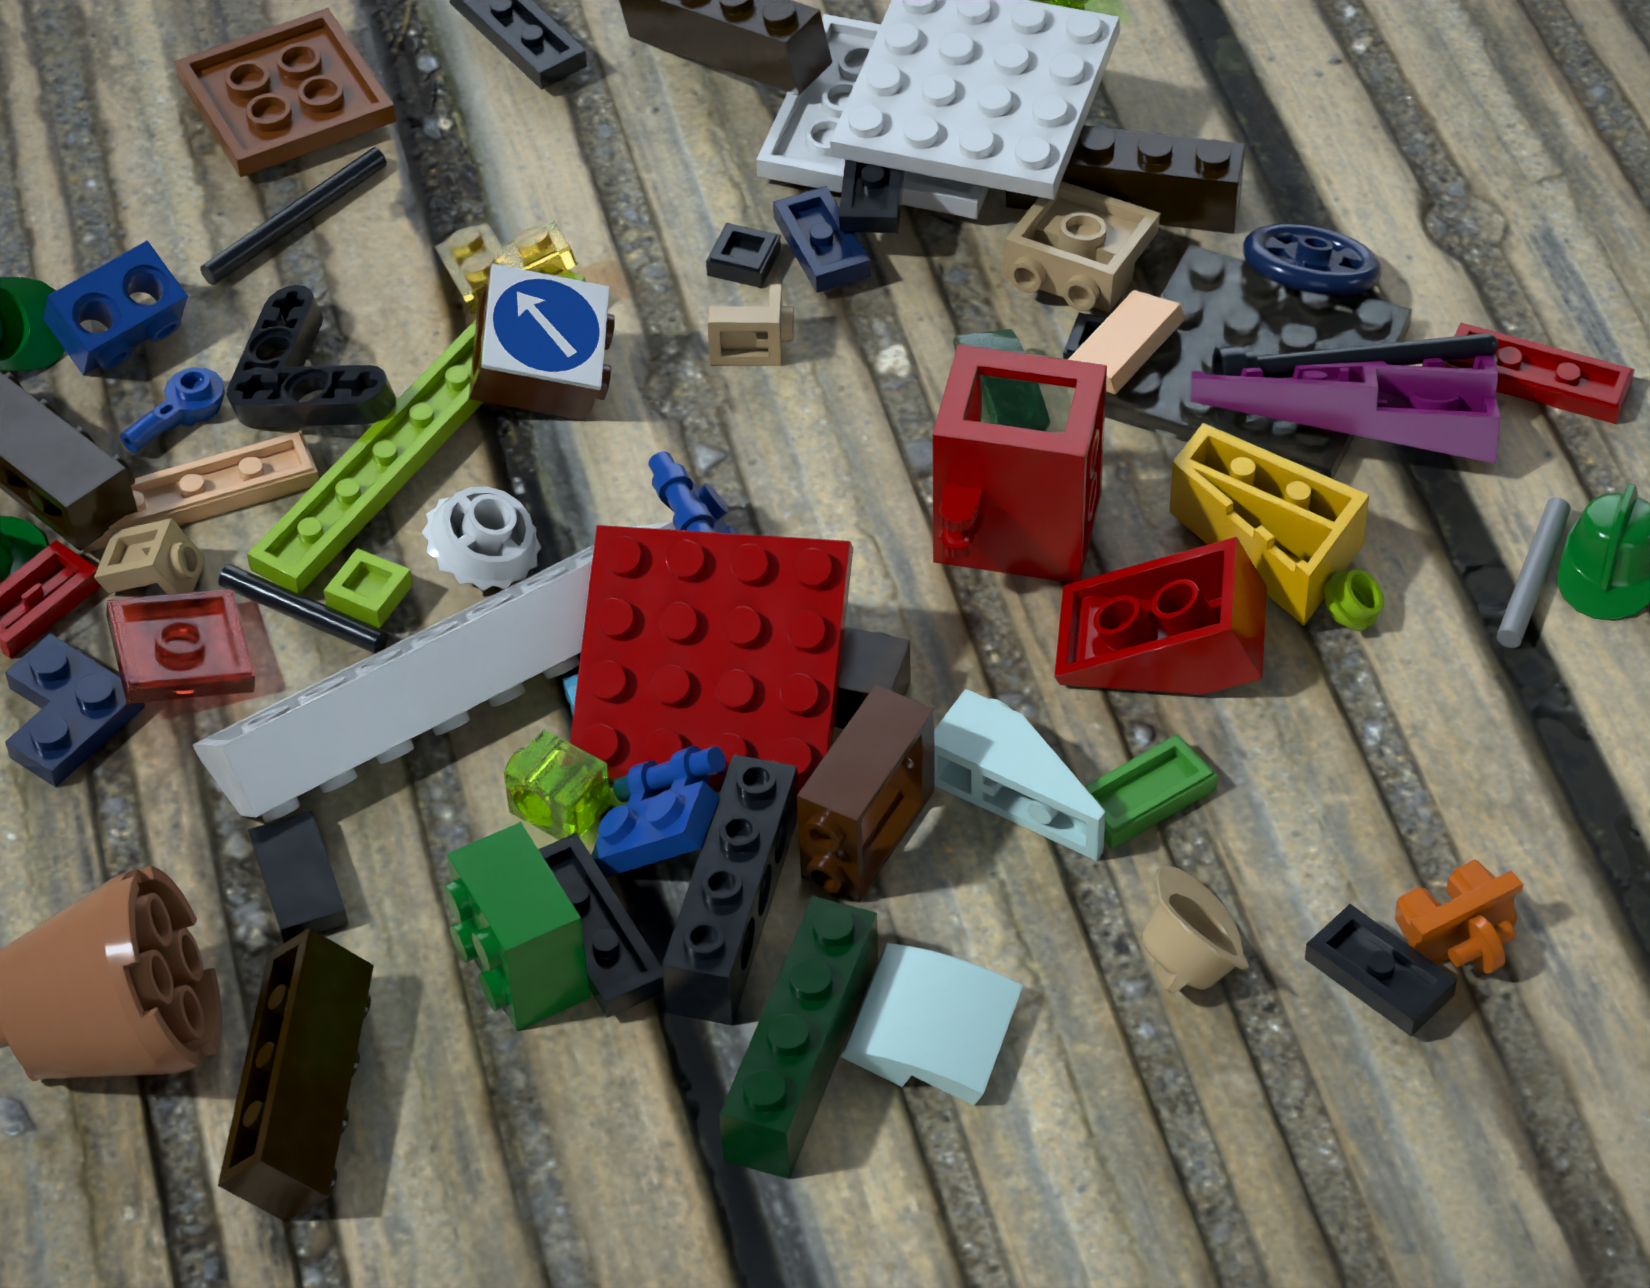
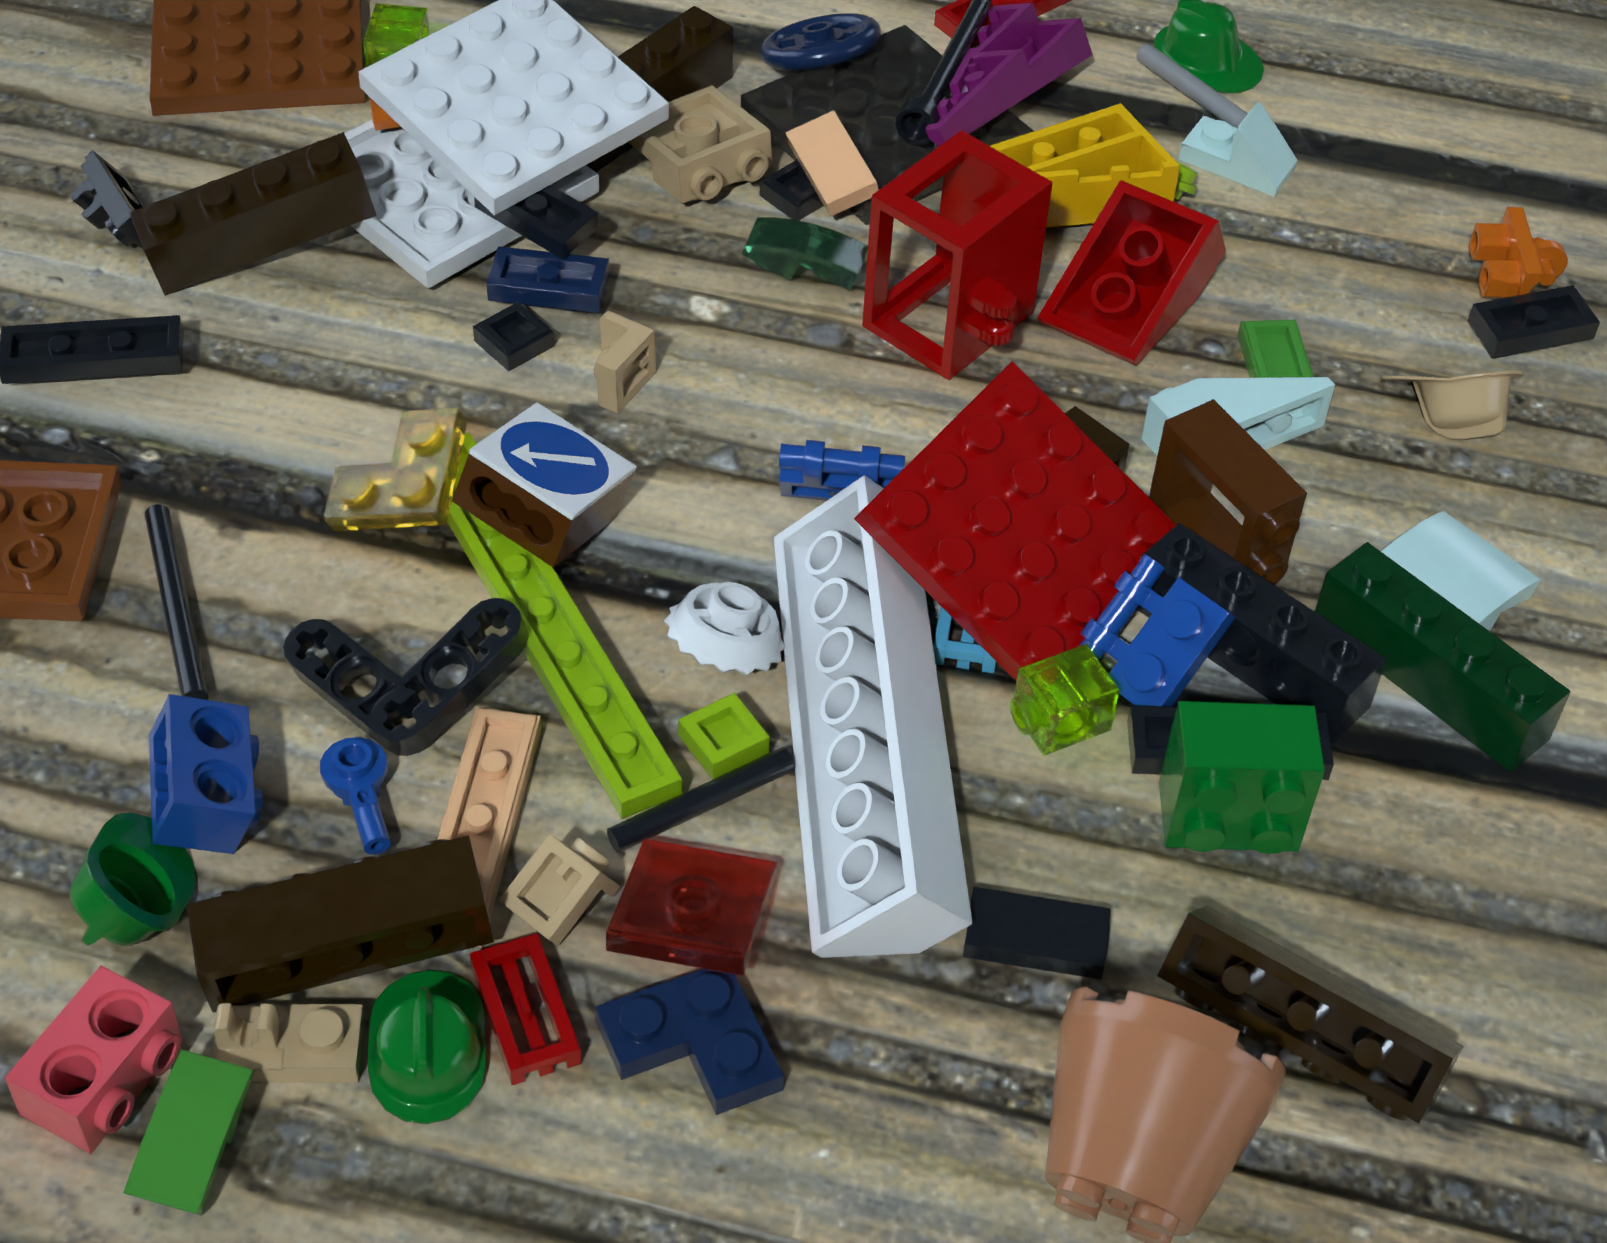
camera: 65 degrees left, 0 degrees up
none -> light aqua slope [1179,102,1298,197]

